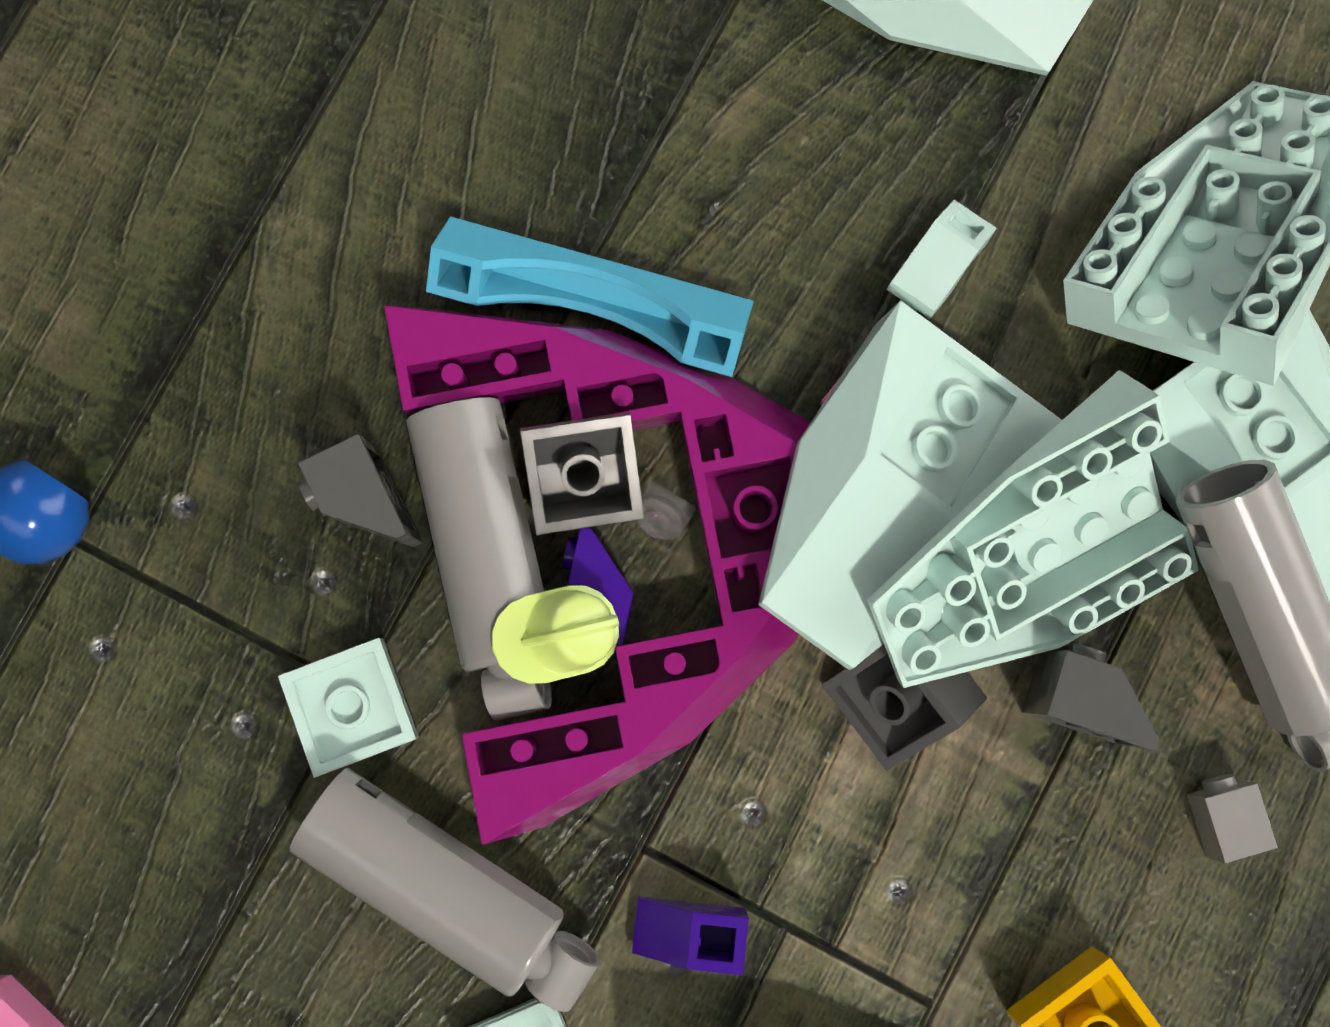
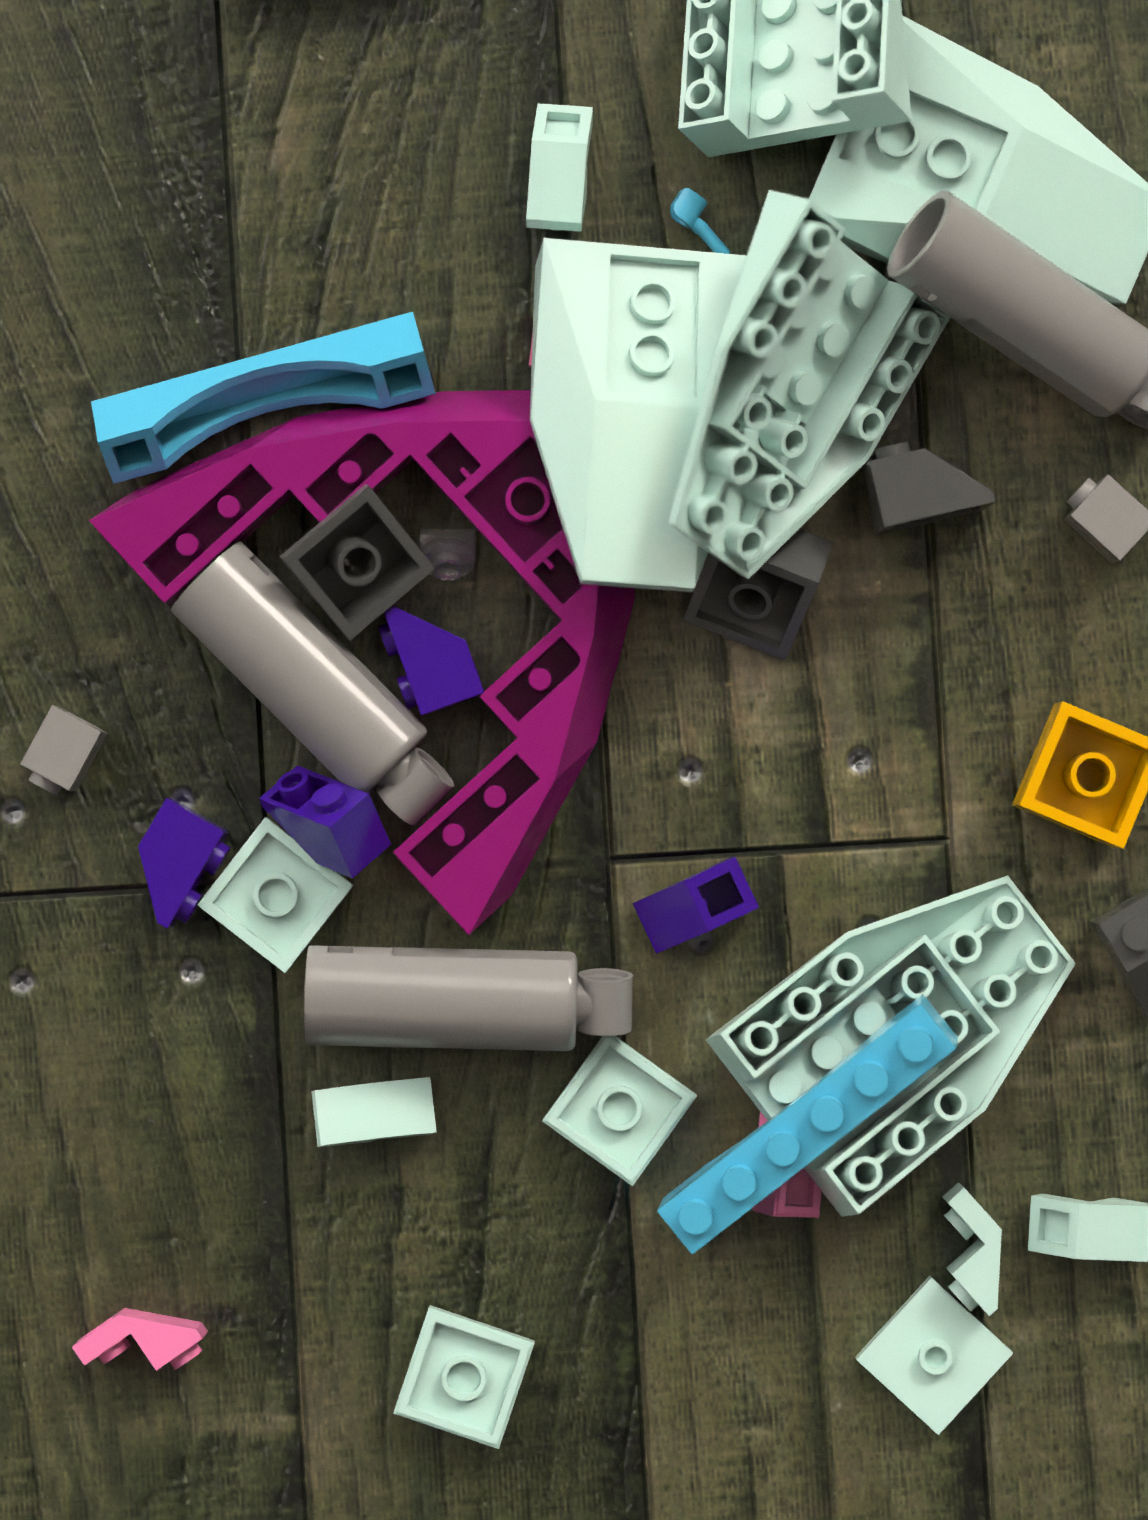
camera: 30 degrees left, 5 degrees up
dark grey slope [298,434,423,547] -> none
yellowish green piece [492,585,619,684] -> none
none -> light grey brick [20,705,108,795]
none -> dark purple slope [138,798,231,929]
none -> dark purple slope [259,765,391,879]
none -> light aqua slope [311,1077,437,1147]
none -> medium azure hand [670,188,731,254]

